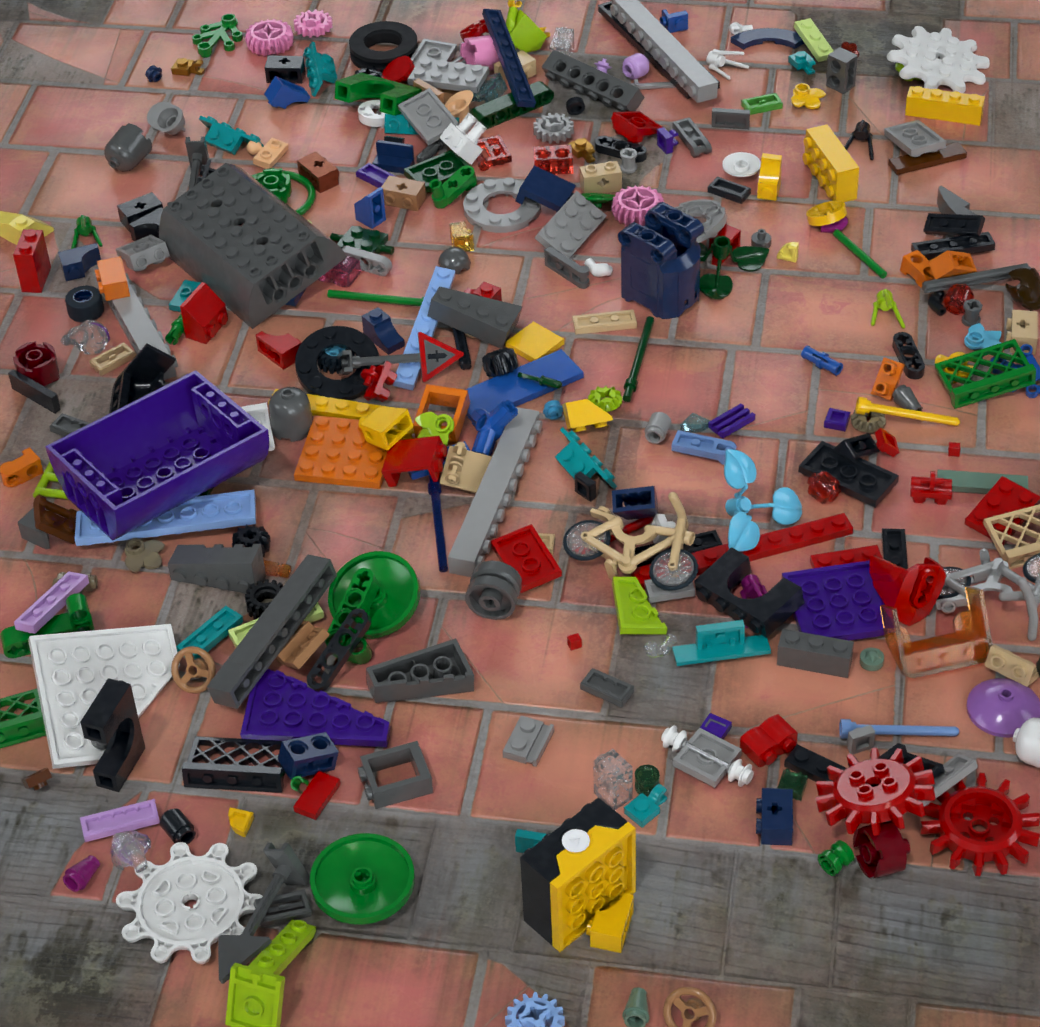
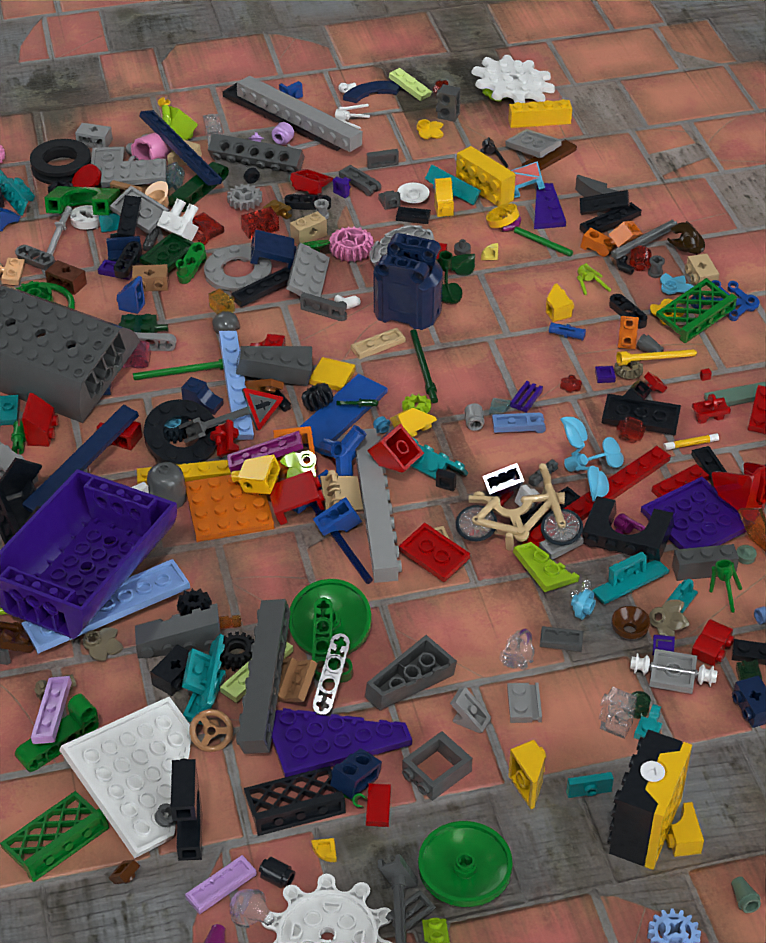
camera: 25 degrees left, 0 degrees up
red plate [460,19,489,42] -> none
dark grey wheel [465,560,522,620] -> none
red piece [567,633,582,651] -> none
bright green tile [741,93,783,115] -> none
teal plate [788,51,816,75] -> none
none -> dark grey beam [15,245,56,271]
none -> dark blue tile [22,404,139,513]
none -> light grey sword [41,206,72,276]
none -> light grey brick [75,123,113,148]
none -> black beam [114,241,142,279]
none -> black plate [117,195,142,238]
none -> black brick [150,644,190,696]
none -> teal bracket [182,634,225,713]
none -> magenta plate [227,431,304,473]
none -> black plate [231,267,291,307]
none -> dark orange slope [245,379,284,394]
none -> blue arch [313,497,362,536]
none -> red slope [367,423,424,473]
none -> dark grey bracket [378,191,400,210]
none -> teal bracket [425,165,481,205]
none -> light grey slope [450,687,491,733]
none -> clear hair [499,629,535,670]
none -> yellow slope [508,740,546,809]
none -> flag [511,161,545,198]
none -> dark grey axle [528,459,558,486]
none -> dark purple wing [534,183,566,229]
none -> yellow slope [545,283,574,322]
none -> clear red plant [560,375,582,393]
none -> medium azure plate [571,589,596,620]
none -> reddish brown piece [612,606,650,639]
none -> dark tan plate [649,599,690,637]
none -> yellow bar [663,433,719,451]
none -> teal hinge [664,579,698,614]
none -> green plant [709,559,742,613]

